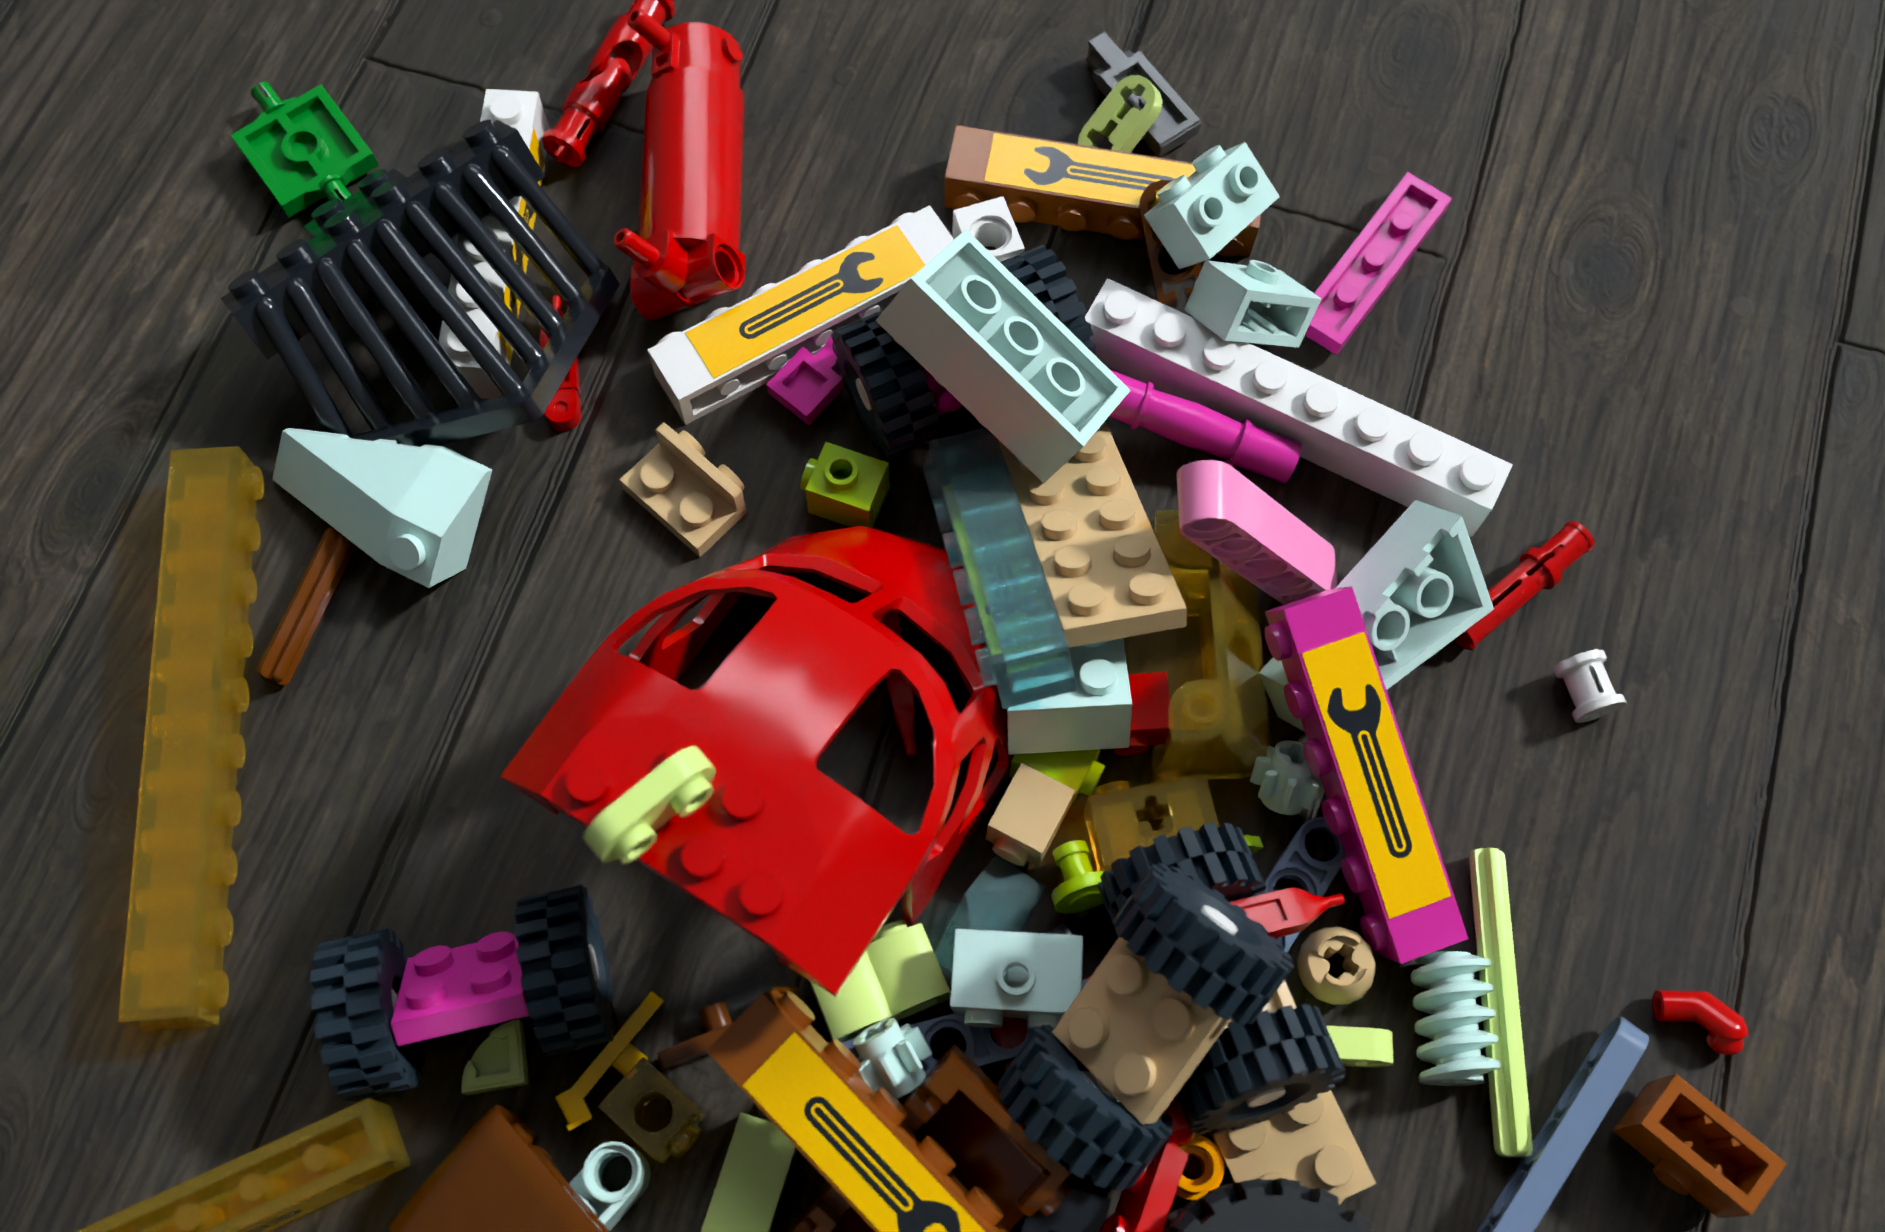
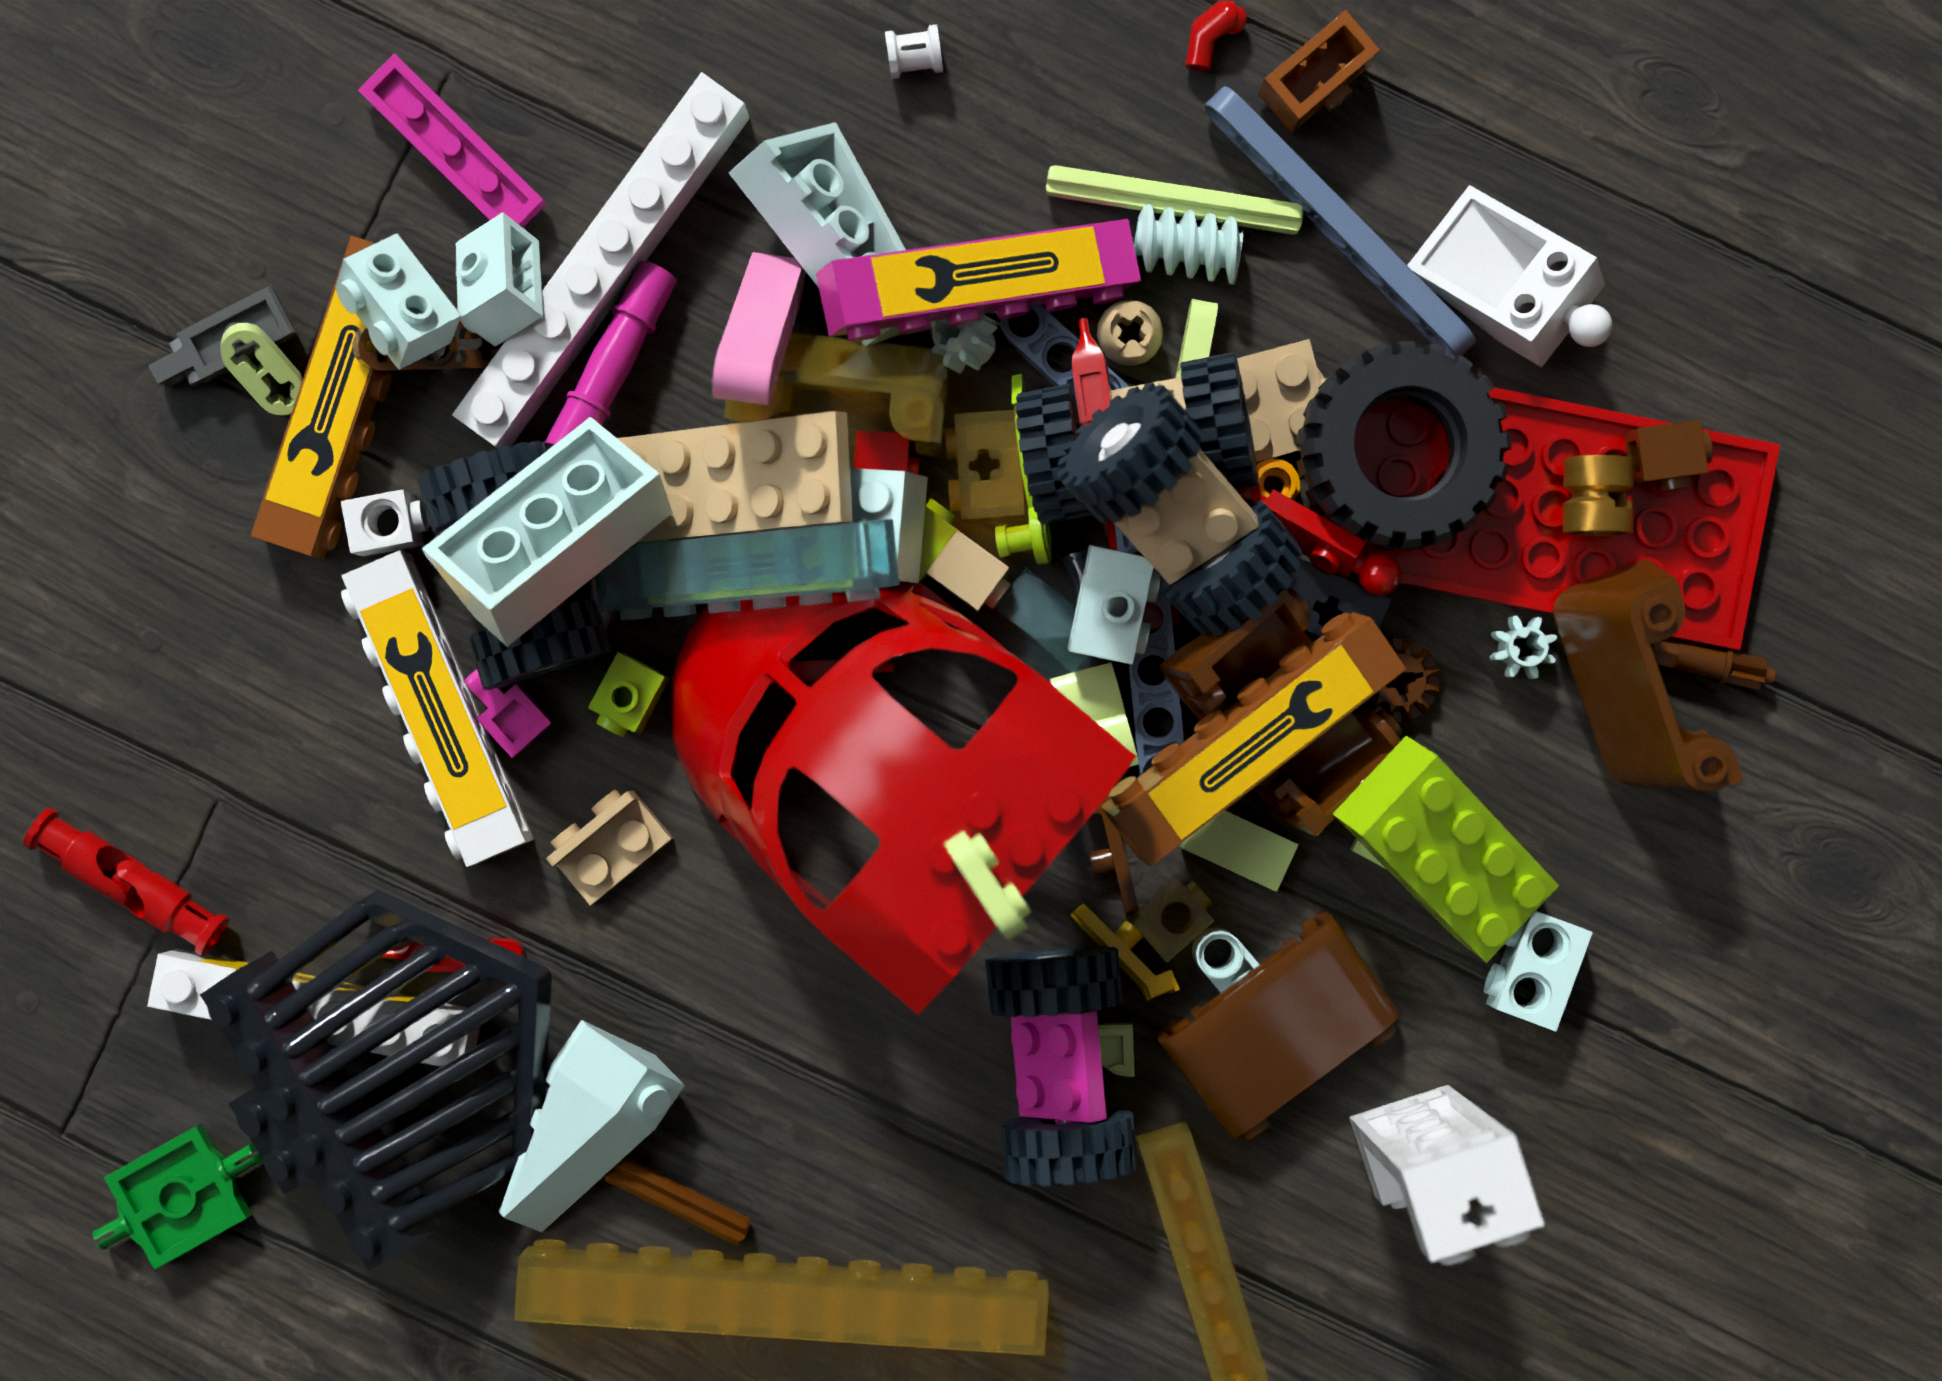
camera: 80 degrees left, 20 degrees up
red piece [614,8,745,321] -> none
light aqua gear [853,1018,932,1099] -> none
red pin [1454,521,1595,651] -> none

